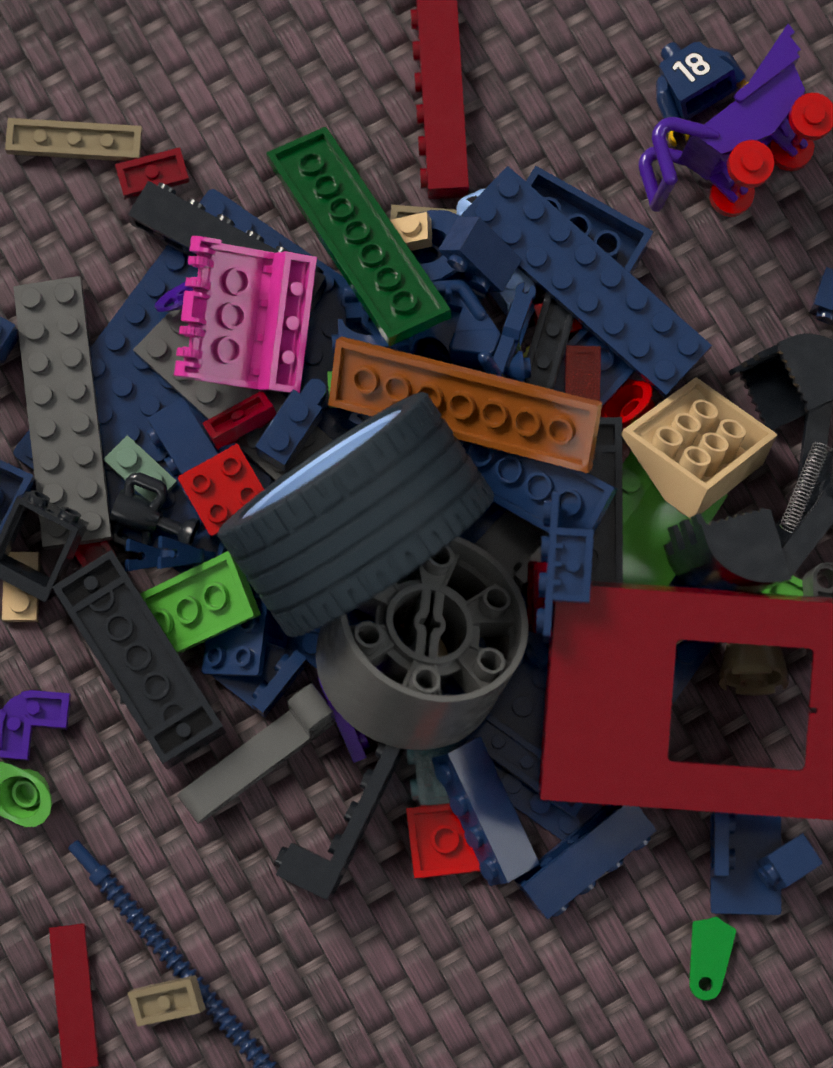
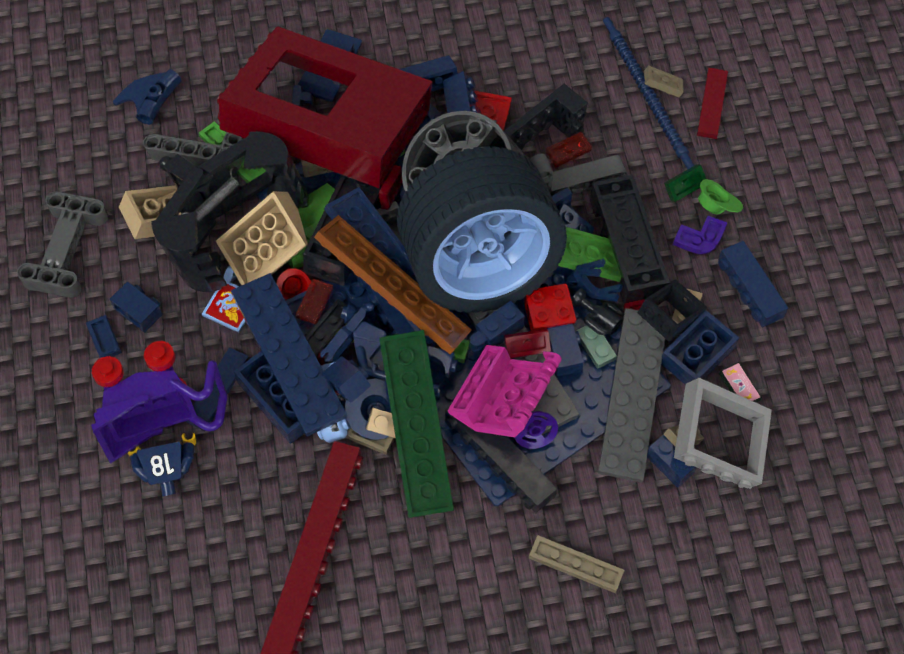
camera: 160 degrees left, 15 degrees down
dark red plate [115,147,189,199] -> none
dark blue bracket [536,491,594,643] -> none
green piece [689,916,737,1001] -> none
dark blue brick [756,833,823,891] -> none
none -> dark blue tile [186,347,249,431]
none -> flag [202,266,246,333]
none -> dark blue tile [292,85,313,107]
none -> clear red plate [546,132,592,167]
none -> dark green plate [664,164,706,202]

